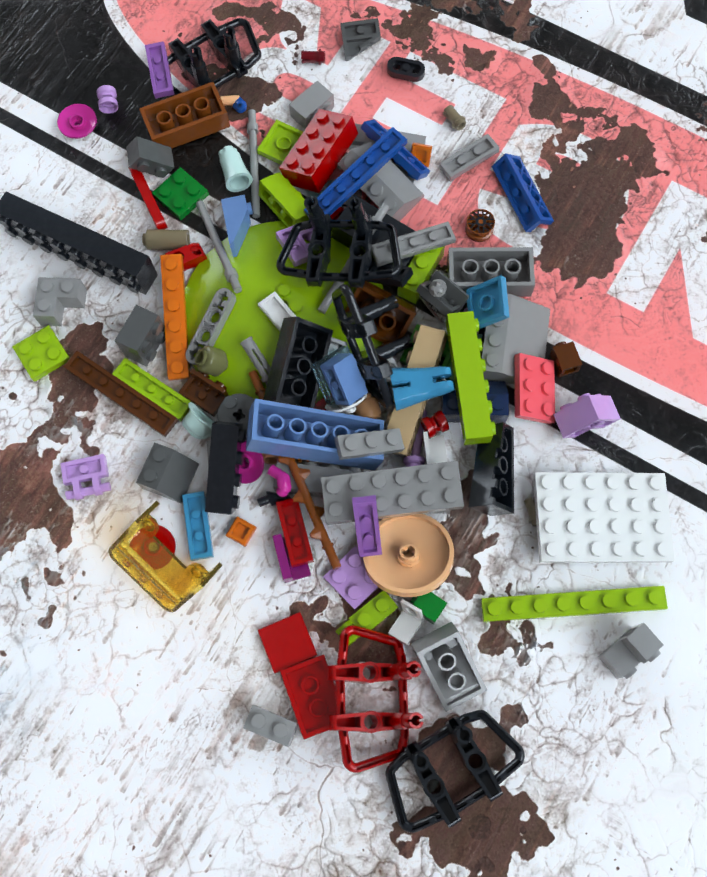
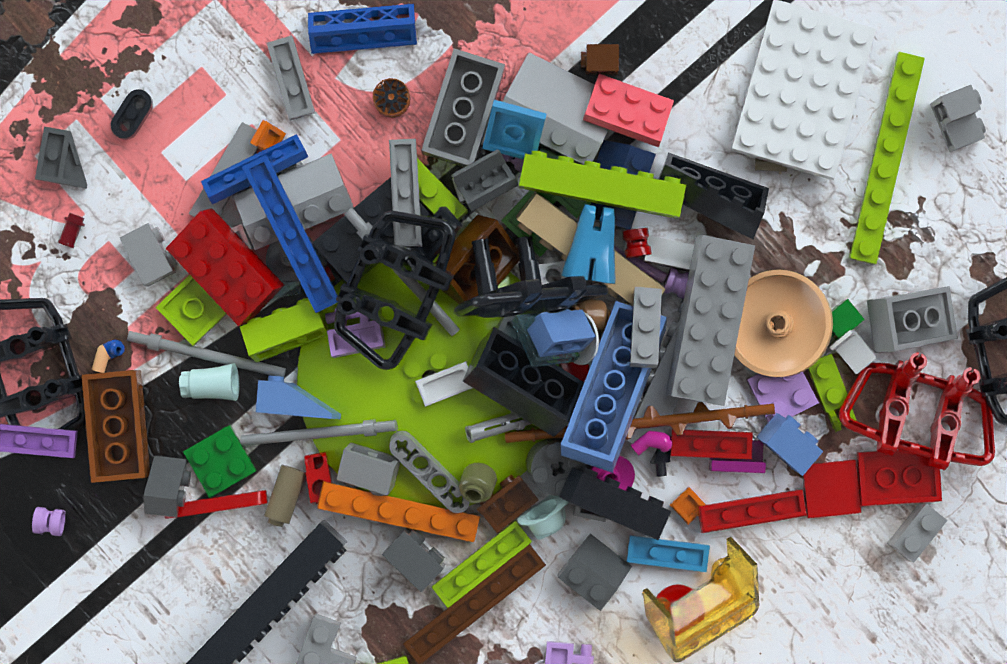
camera: 80 degrees left, 15 degrees up
dark pink dish [57,104,97,139] -> none
medium lavender plate [352,495,382,557] -> none
light grey axle [429,279,447,297] -> none
dark tan pin [443,105,466,131] -> none
lavender brick [553,393,621,438] -> none
none -> light grey brick [336,443,400,496]
none -> red tile [697,489,807,533]
none -> medium blue brick [756,413,823,476]

